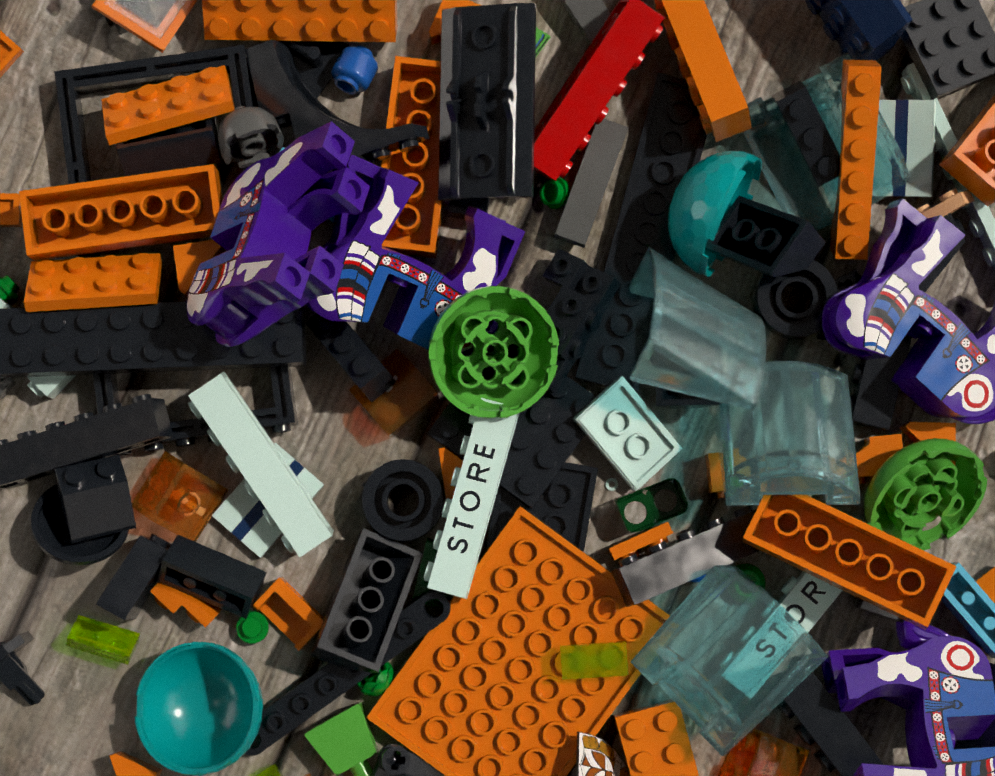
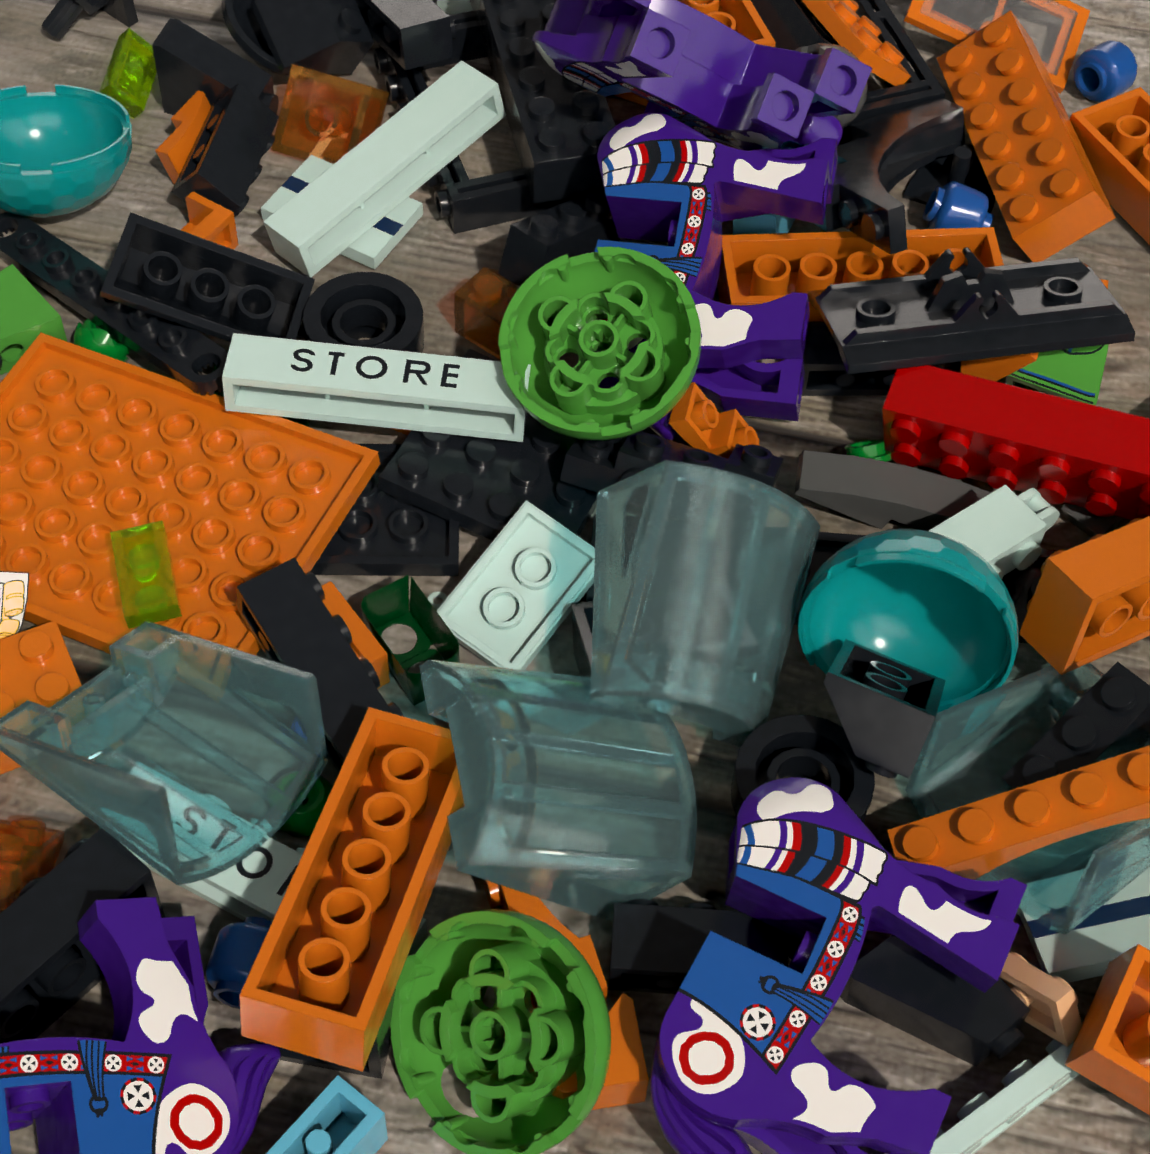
camera: 75 degrees right, 30 degrees down
green plate [236,611,269,644] -> none
none -> blue head [206,916,272,1009]
none -> orange slope [669,382,760,459]
none -> light aqua brick [928,485,1060,579]

